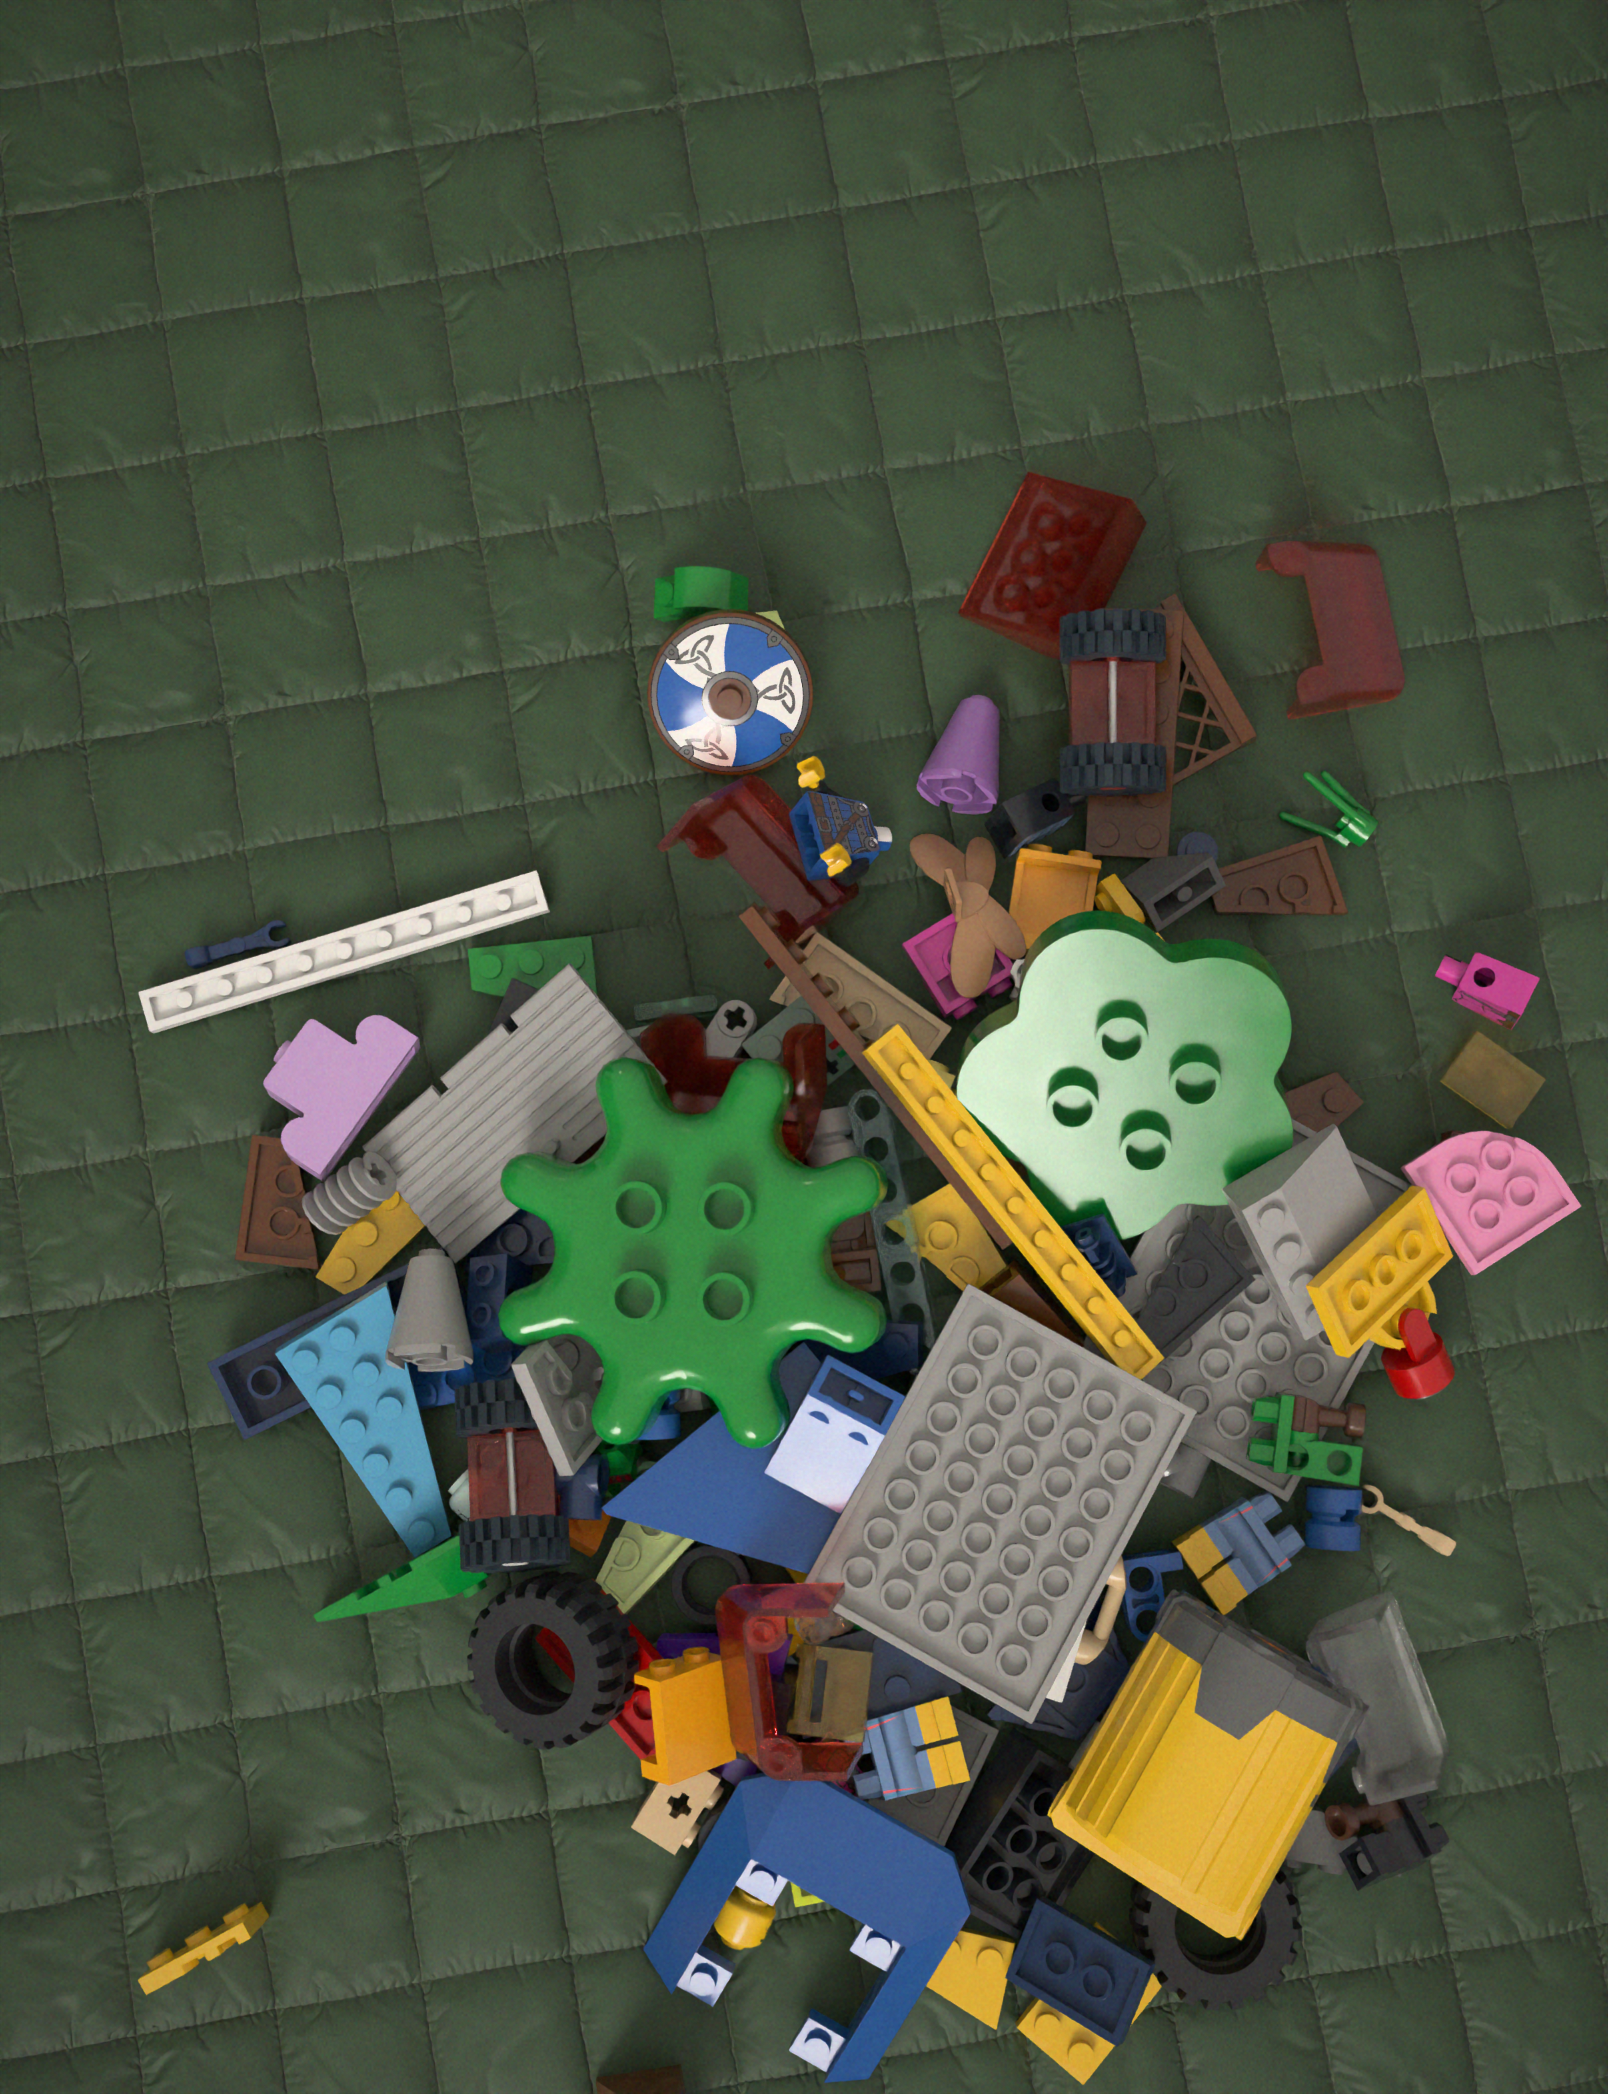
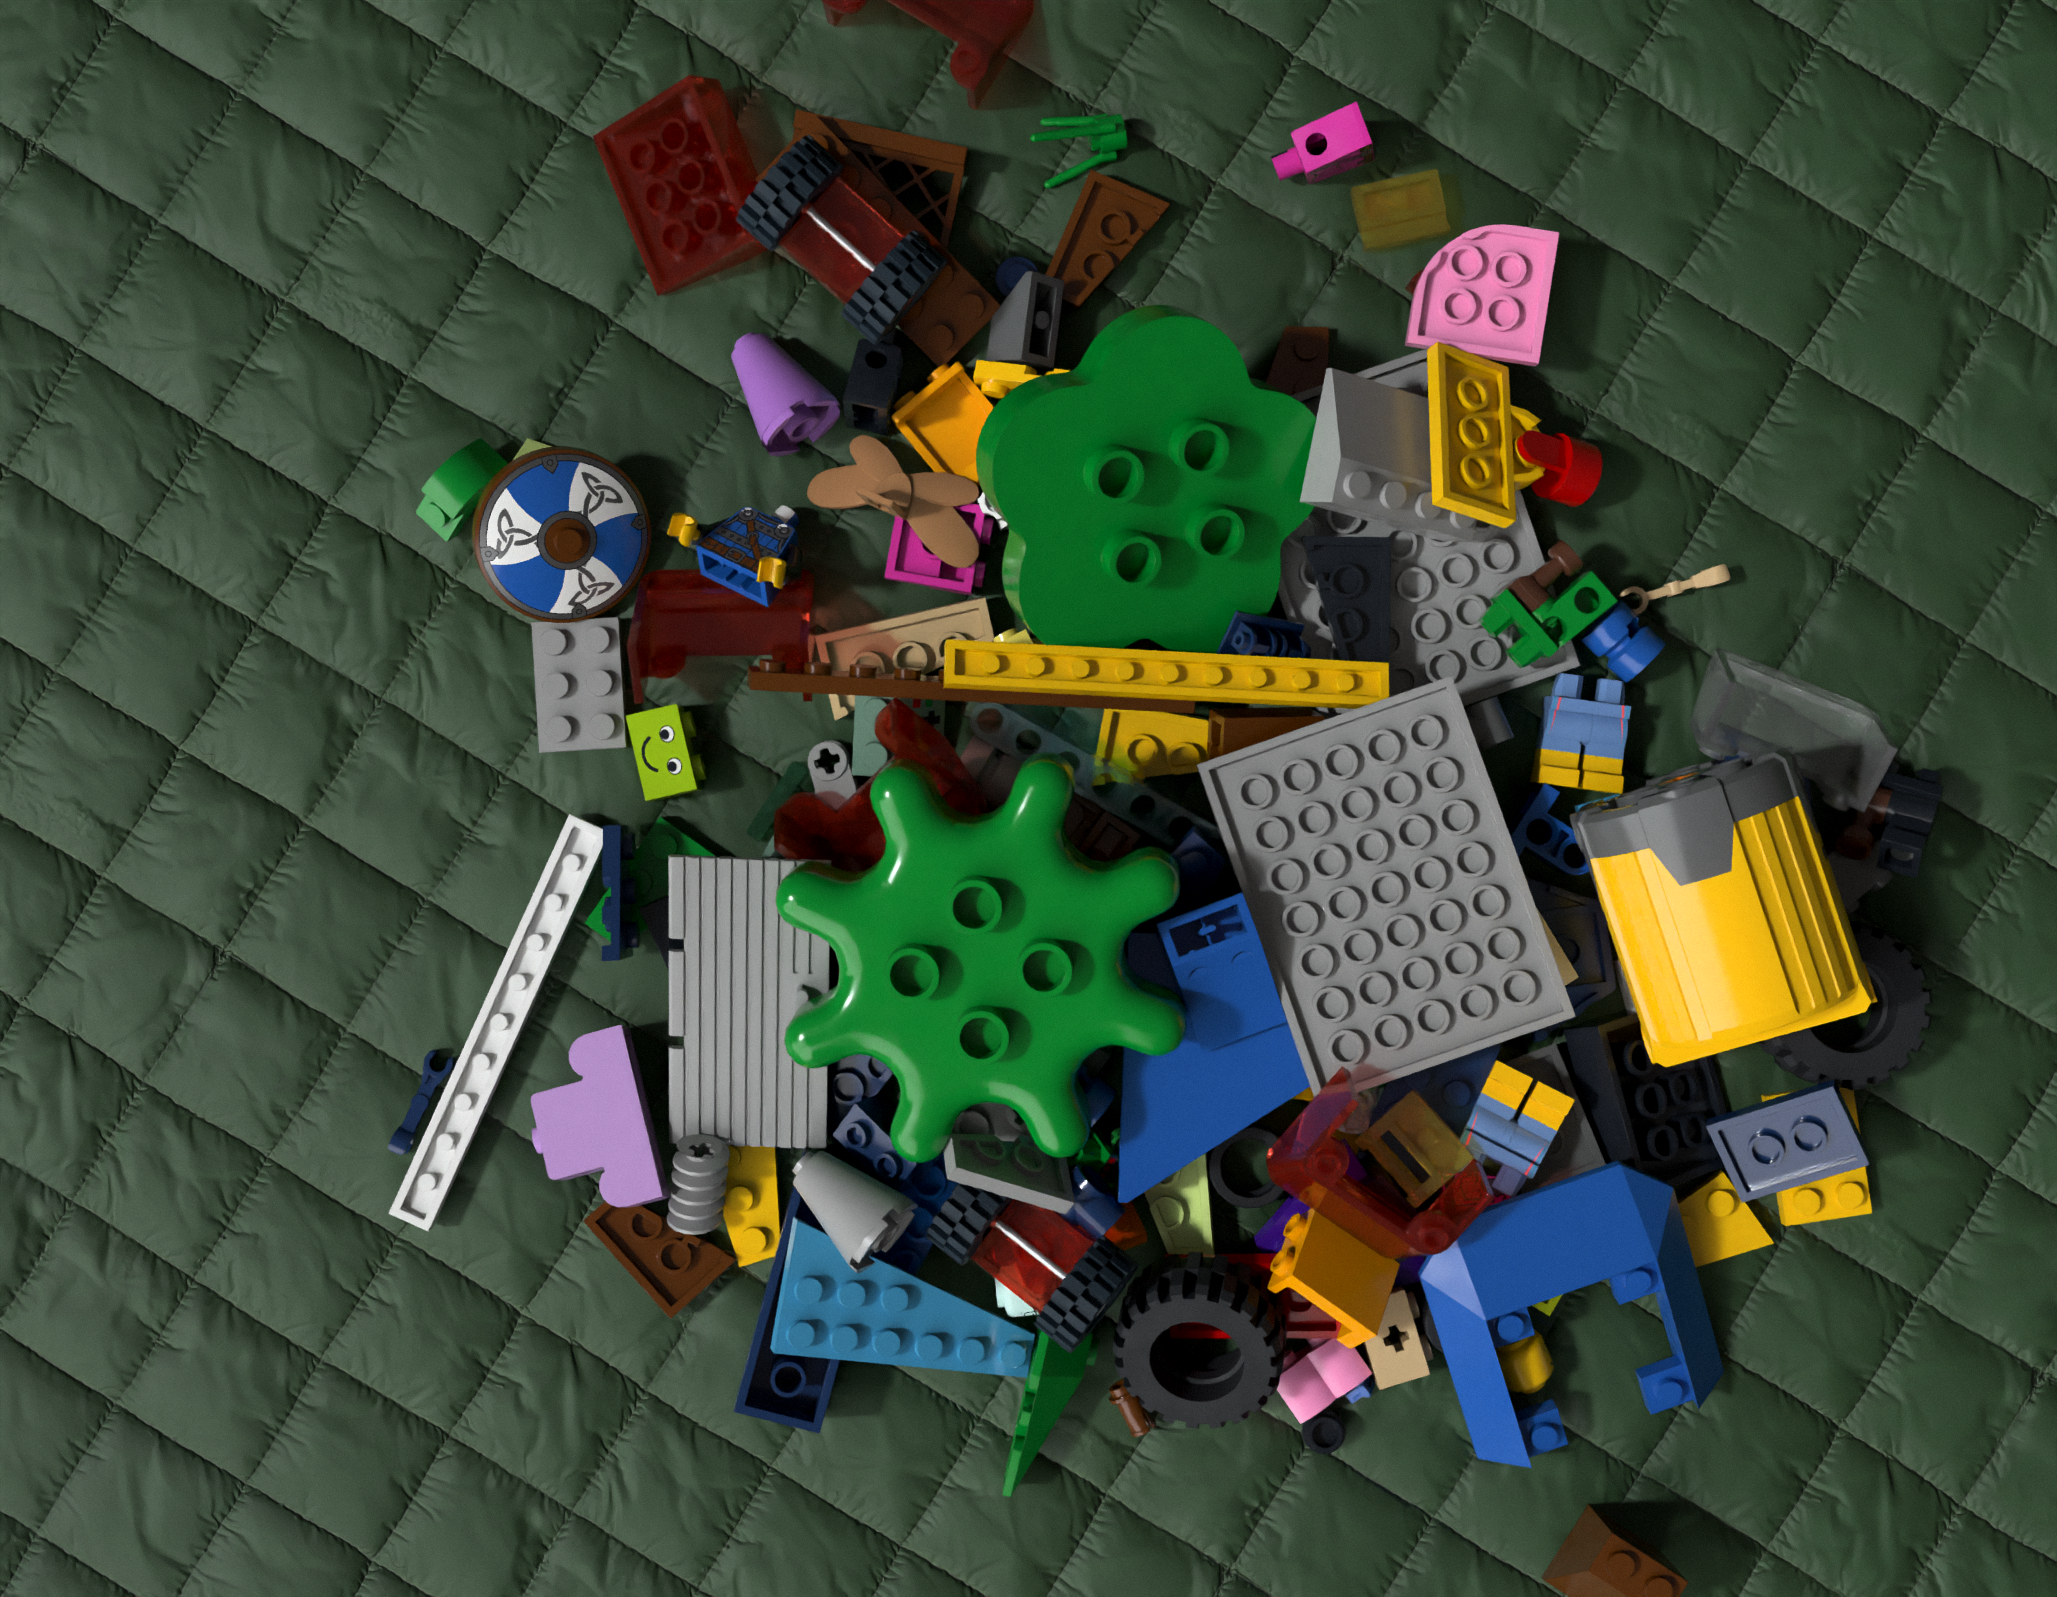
camera: 45 degrees left, 5 degrees up
tan bar [1075,1554,1127,1665] -> none
none -> light grey plate [531,617,629,753]
none -> dark blue wing [602,825,640,961]
none -> lime brick [626,704,707,802]
none -> reddish brown pin [1109,1378,1157,1437]
none -> bright pink brick [1277,1338,1372,1424]
none -> black plate [1301,1409,1346,1454]
none -> blue piece [1345,1376,1375,1404]

